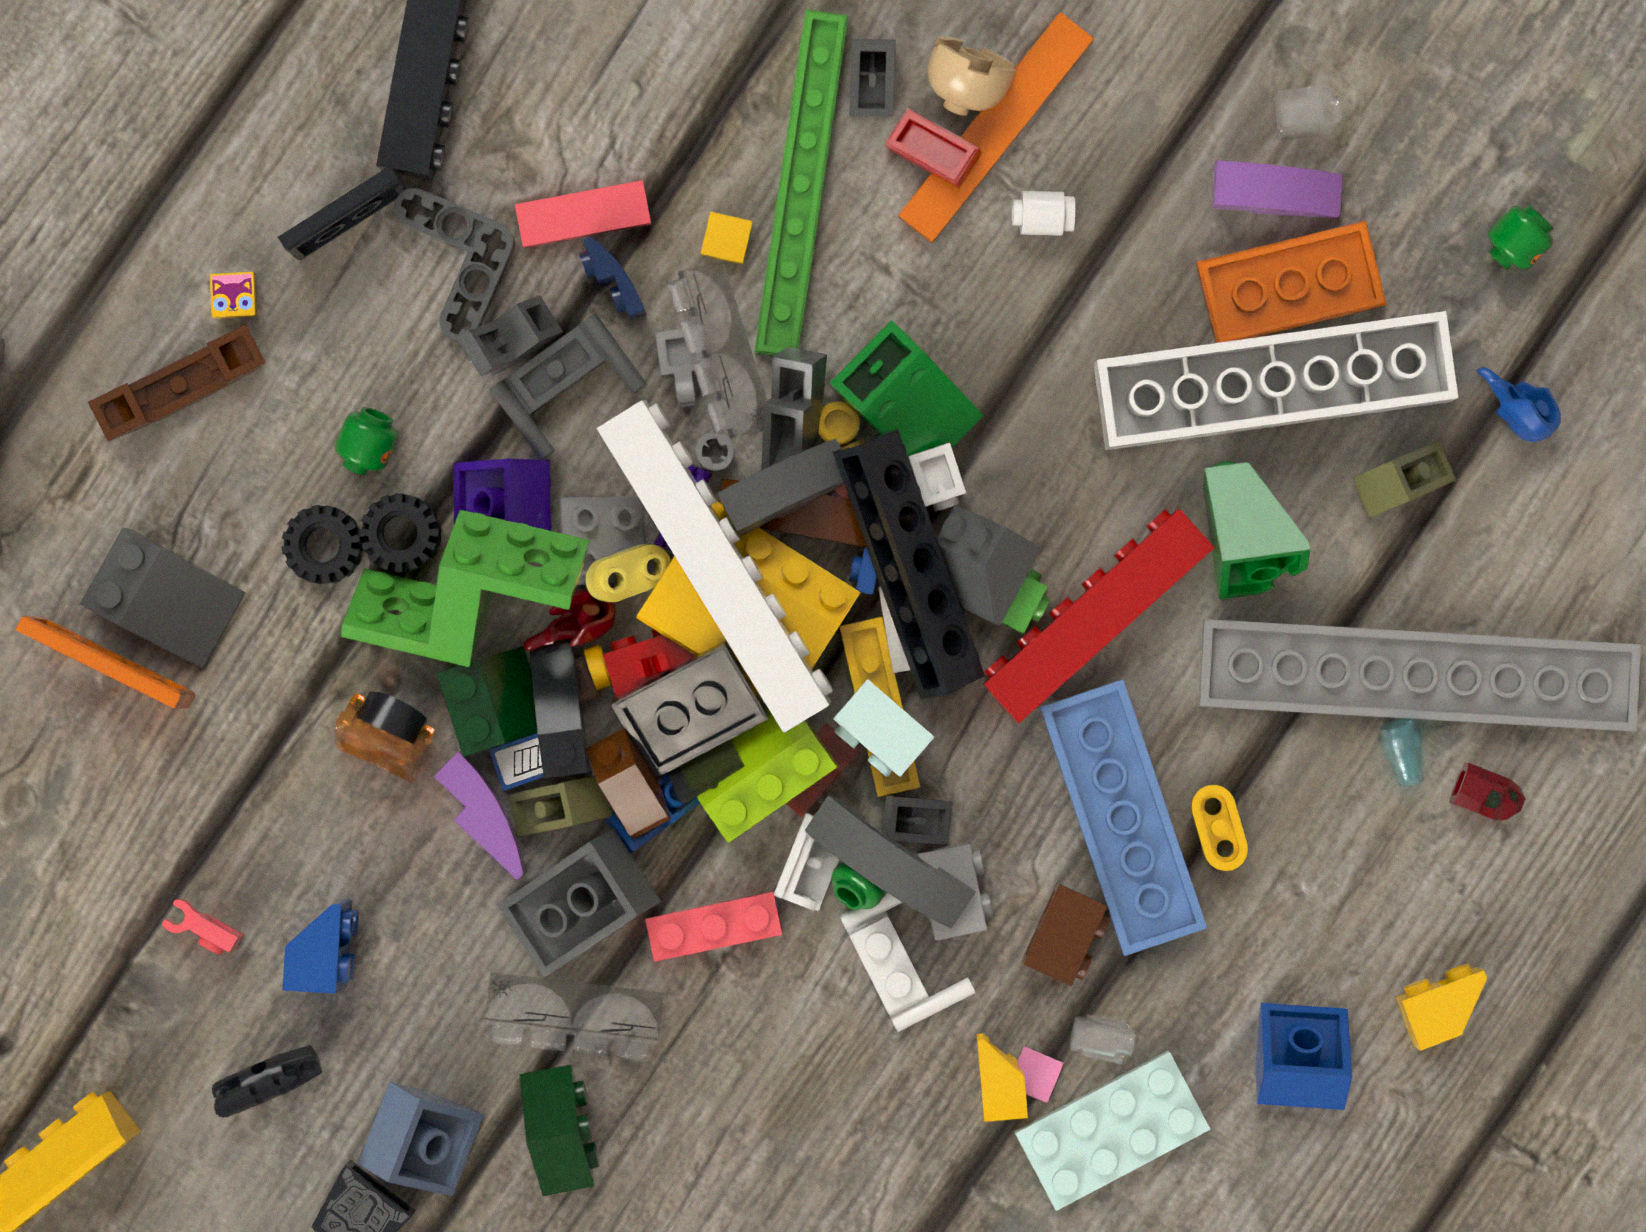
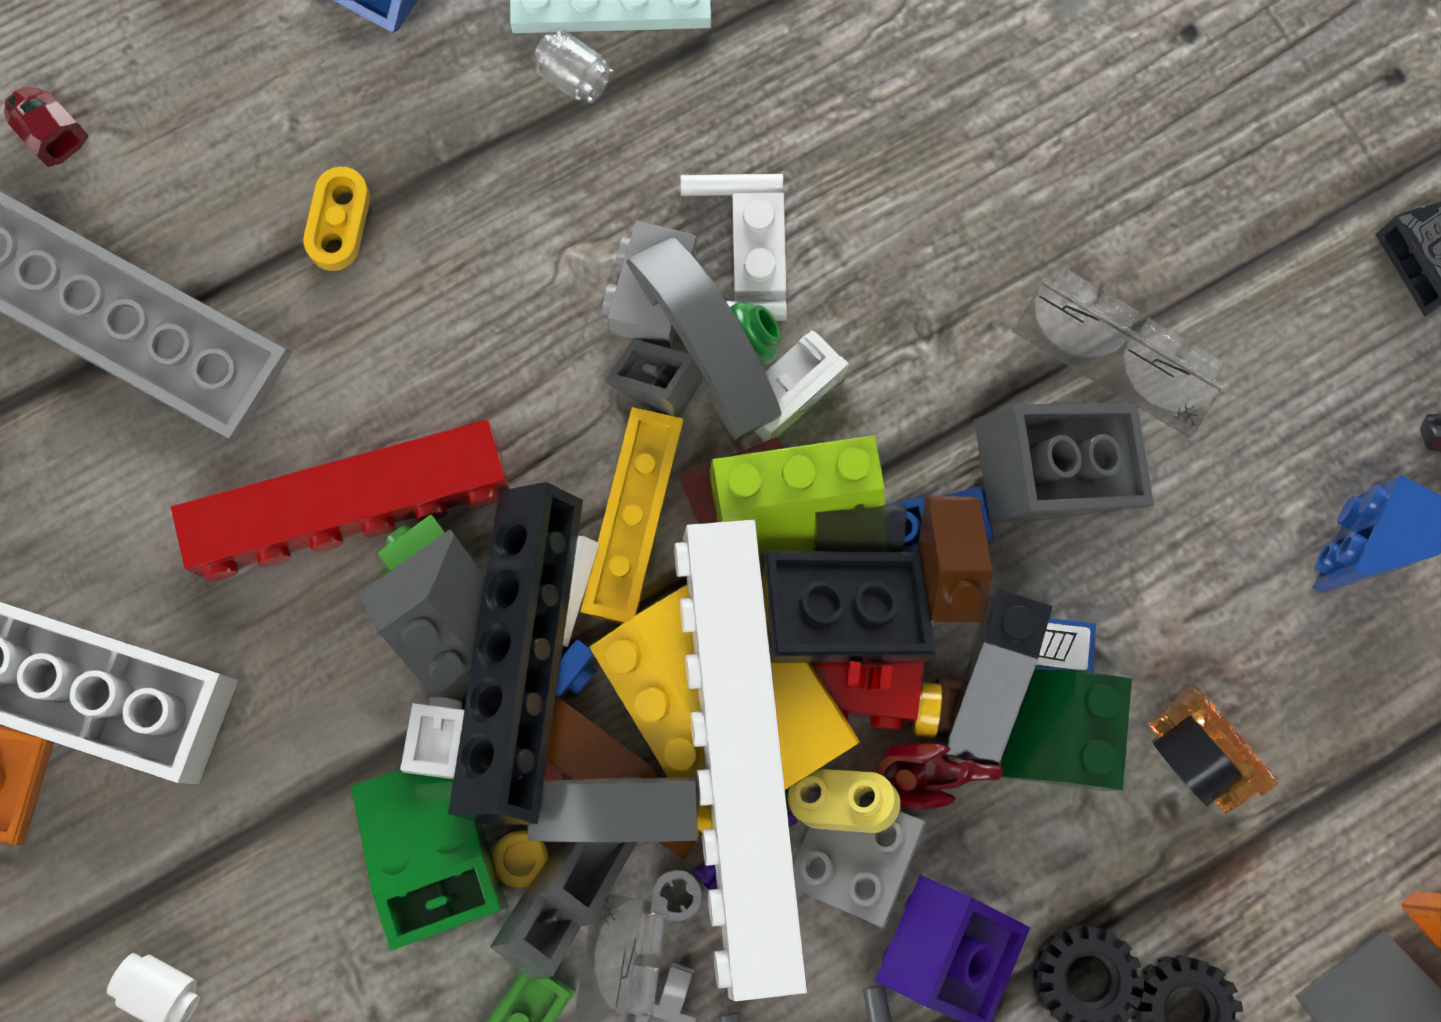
camera: 155 degrees left, 10 degrees down
bright green bracket [341,510,589,667] -> none
sand blue slope [358,1082,484,1196] -> none
medium lavender slope [434,751,527,880] -> none
olive slope [508,775,612,837] -> none
dark green brick [519,1064,600,1196] -> none
coral plate [645,891,782,962] -> none
light aqua brick [833,679,934,777] -> none
yellow slope [976,1033,1028,1122] -> none
bright pink sticker [1018,1046,1064,1103] -> none
reddish brown brick [1021,882,1110,986] -> none
medium blue plate [1040,679,1207,956] -> none
slope [1203,461,1310,600] -> none
clear light blue cone [1378,719,1424,786] -> none

